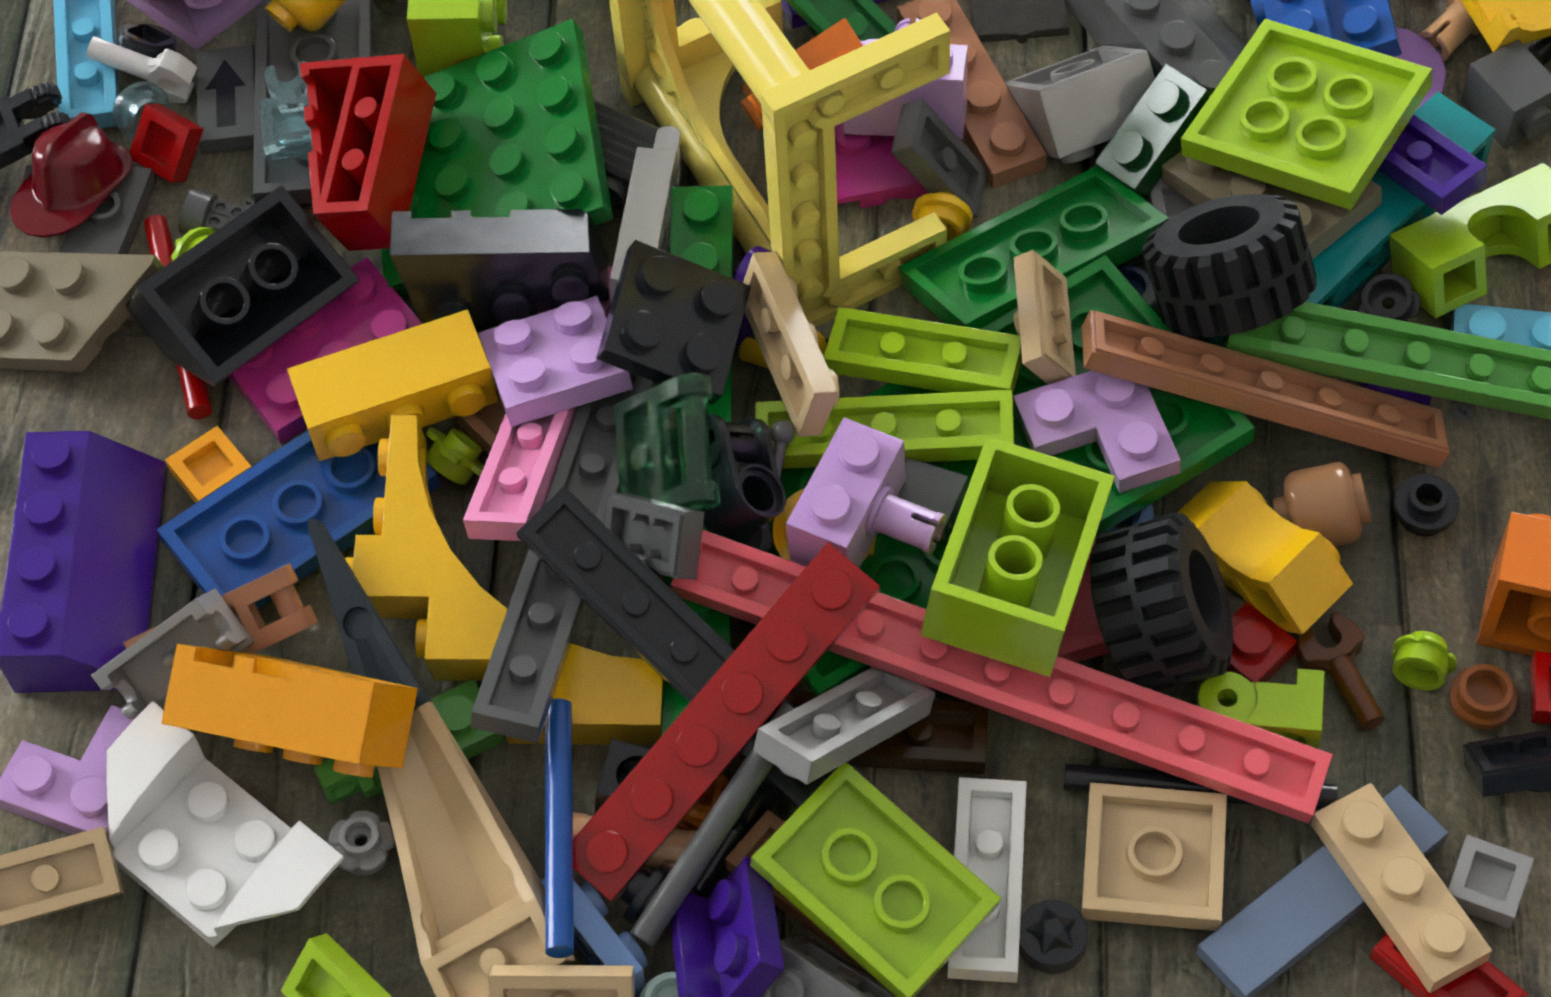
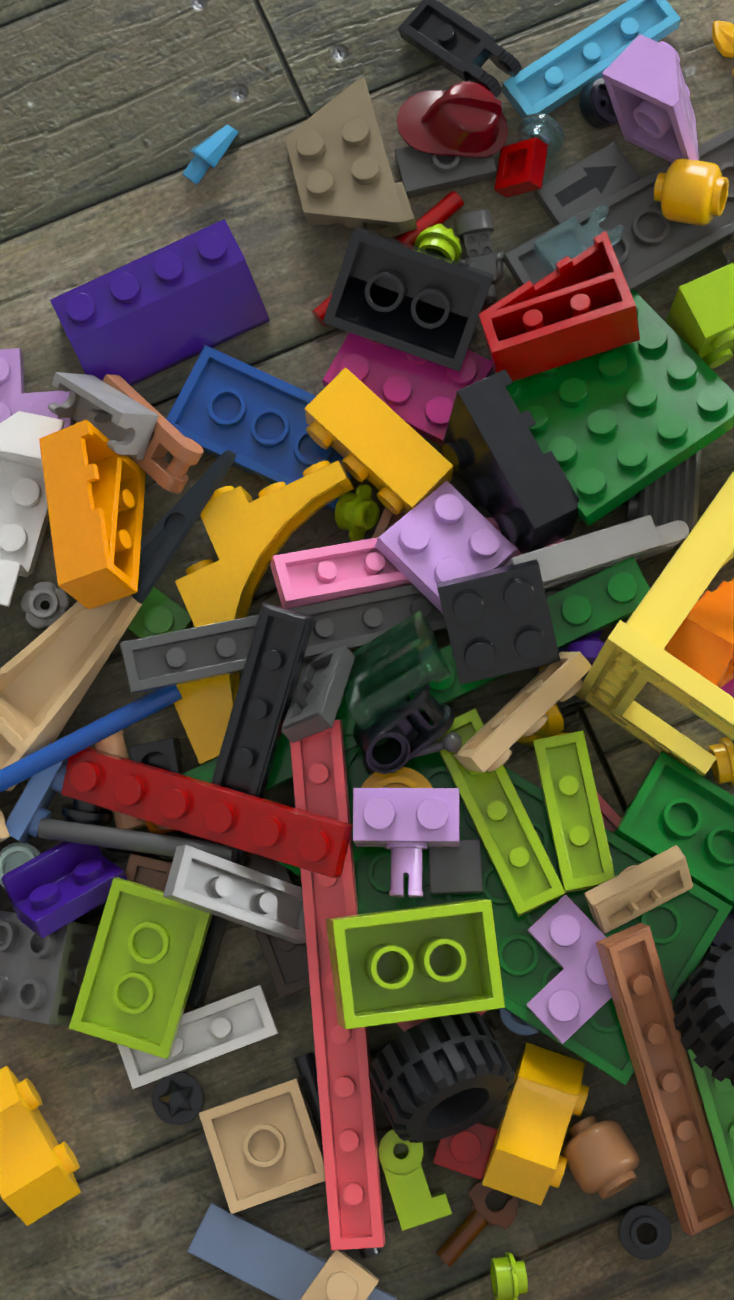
camera: 65 degrees right, 20 degrees up
white bar [86,36,198,103] -> none
light orange plate [165,426,252,504] -> none

